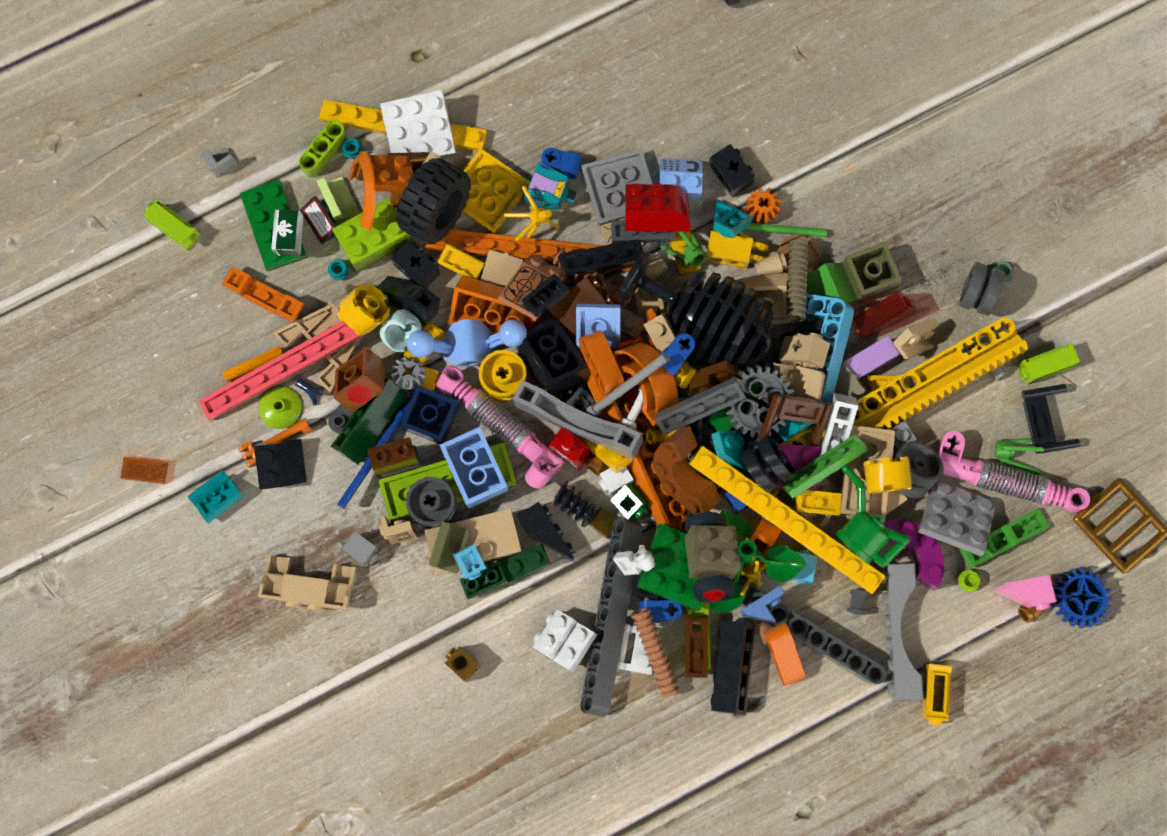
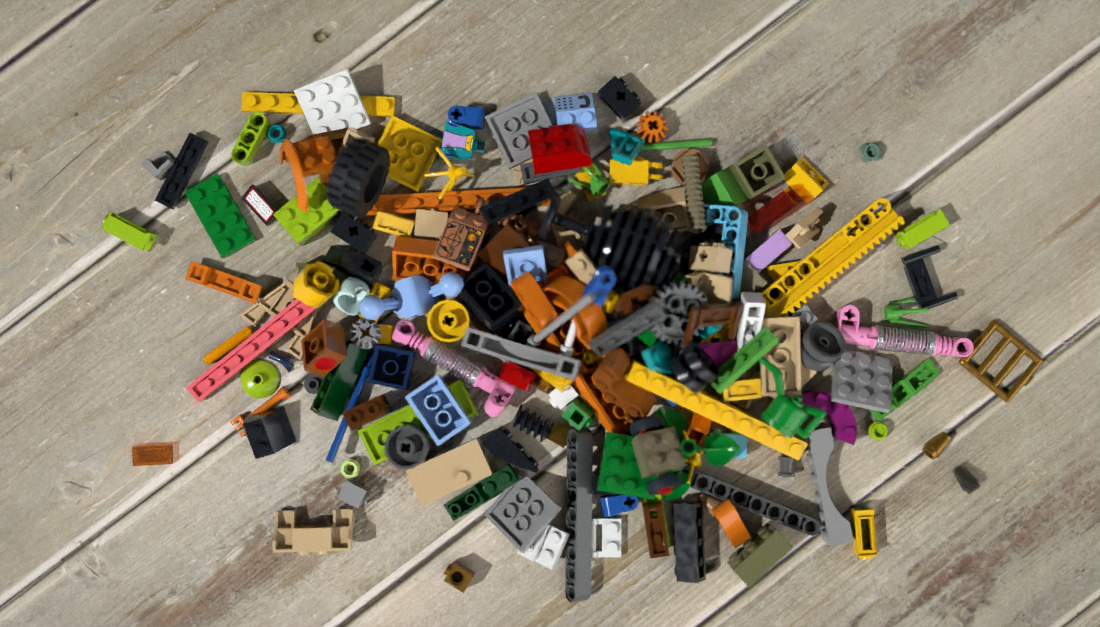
camera: 15 degrees left, 10 degrees up
teal bracket [188,470,244,524] -> none
piece [271,210,303,257] -> none
yellowish green panel [317,177,359,224] -> none
teal plate [328,259,349,280] -> none
tan bracket [378,515,417,545] -> none
olive panel [428,521,470,574] -> none
medium azure bracket [453,544,486,580] -> none
black slope [521,273,570,317] -> none
white plate [613,549,655,575] -> none
nougat piece [631,608,680,697] -> none
medium blue slope [740,586,784,623] -> none
tan cone [754,252,788,276] -> none
yellow brick [864,457,912,494] -> none
dark grey wheel [959,261,1005,316] -> none
bright pink slope [995,575,1056,611] -> none
blue gear [1051,568,1113,628] -> none
none -> black plate [155,133,209,210]
none -> yellowish green plate [341,459,360,478]
none -> light grey plate [484,471,562,553]
none -> olive brick [727,524,793,588]
none -> clear panel [772,130,805,162]
none -> yellow panel [784,156,829,203]
none -> clear smoke cone [952,464,981,494]

